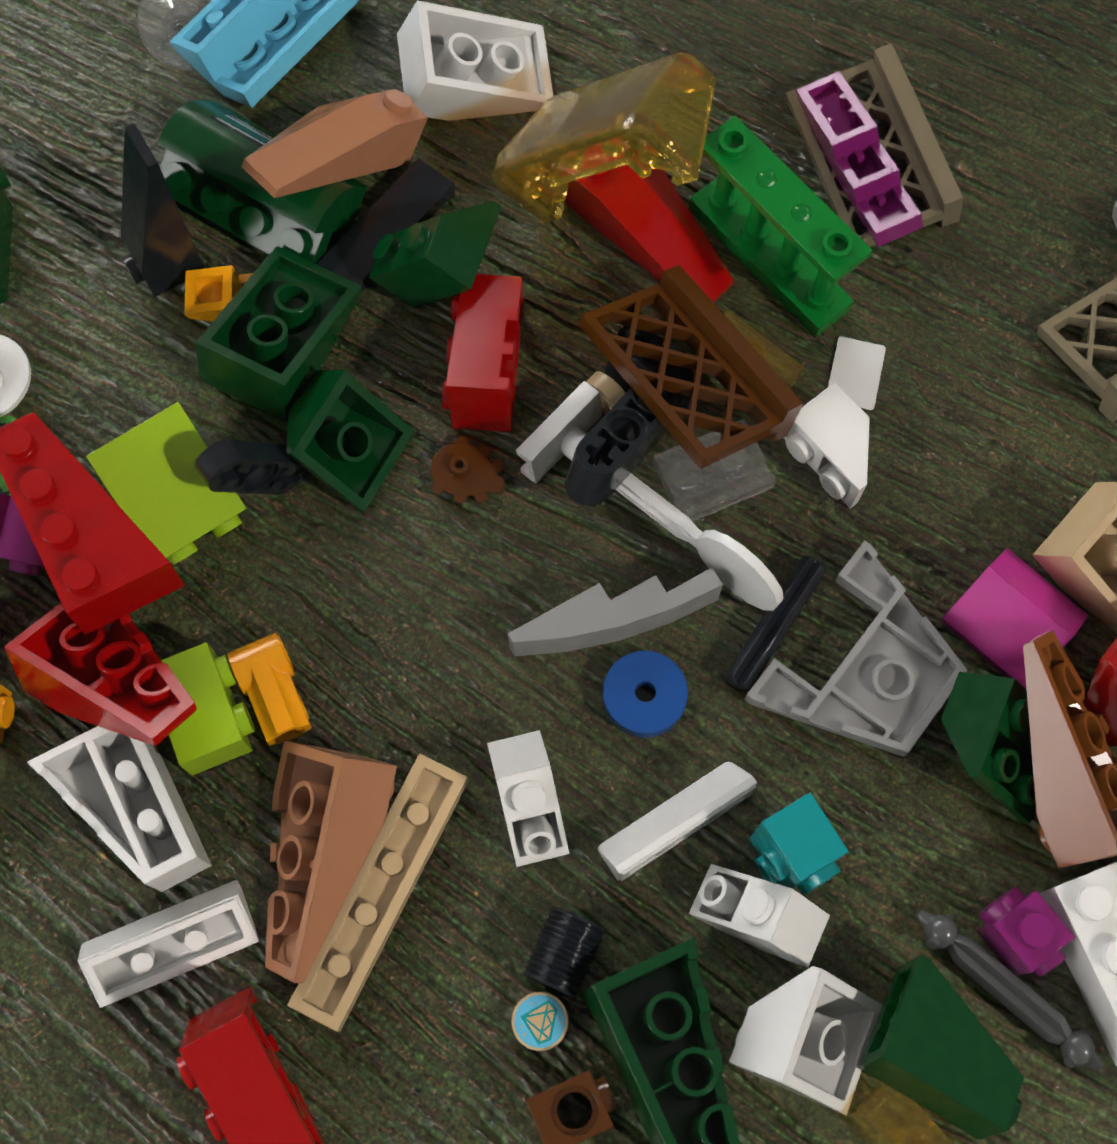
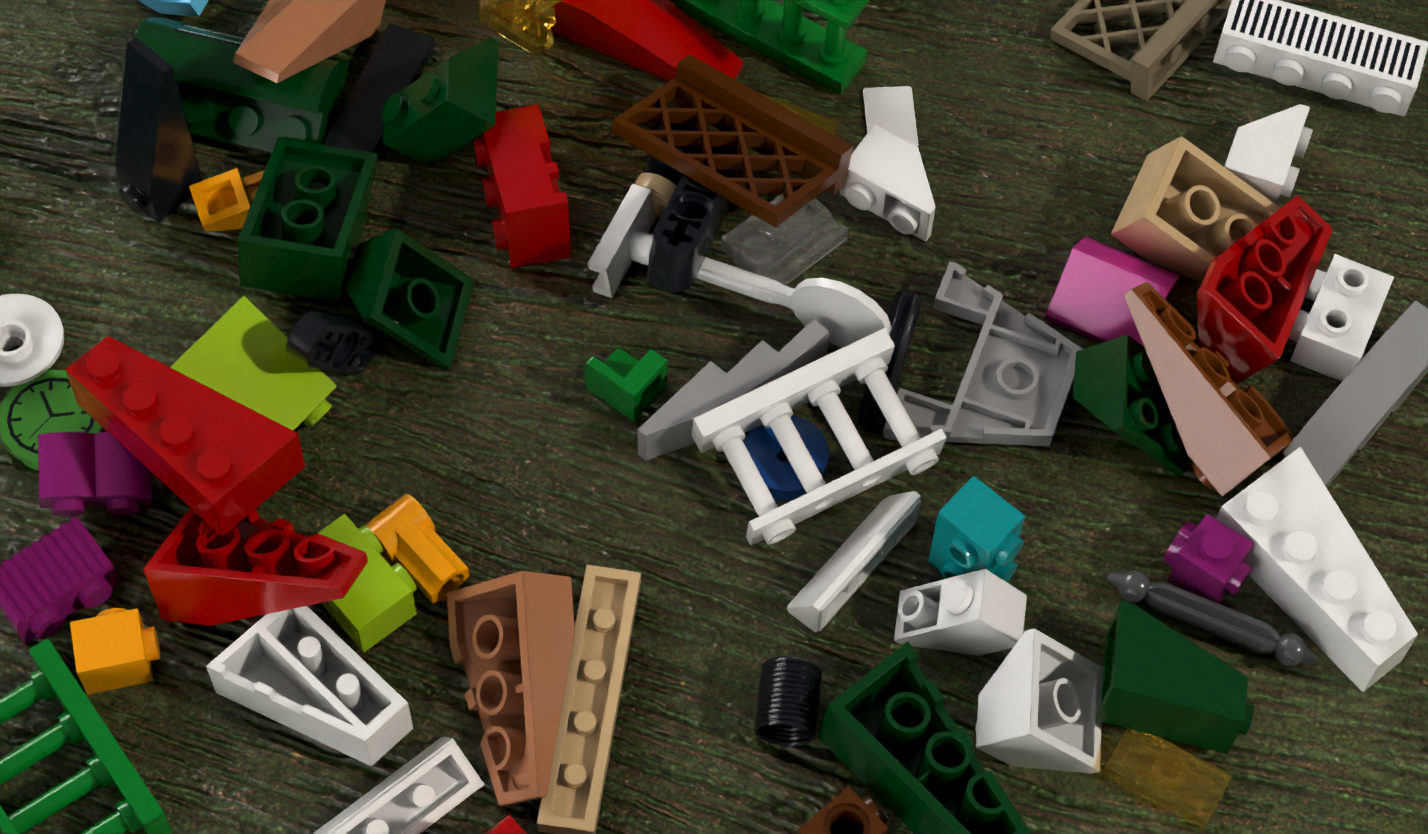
camera: 20 degrees left, 10 degrees down
reddish brown piece [430,436,504,504] -> none
white slope [487,730,569,867] -> none
tile [512,992,568,1051] -> none
none -> green panel [584,348,668,422]
none -> white fence [692,328,947,546]

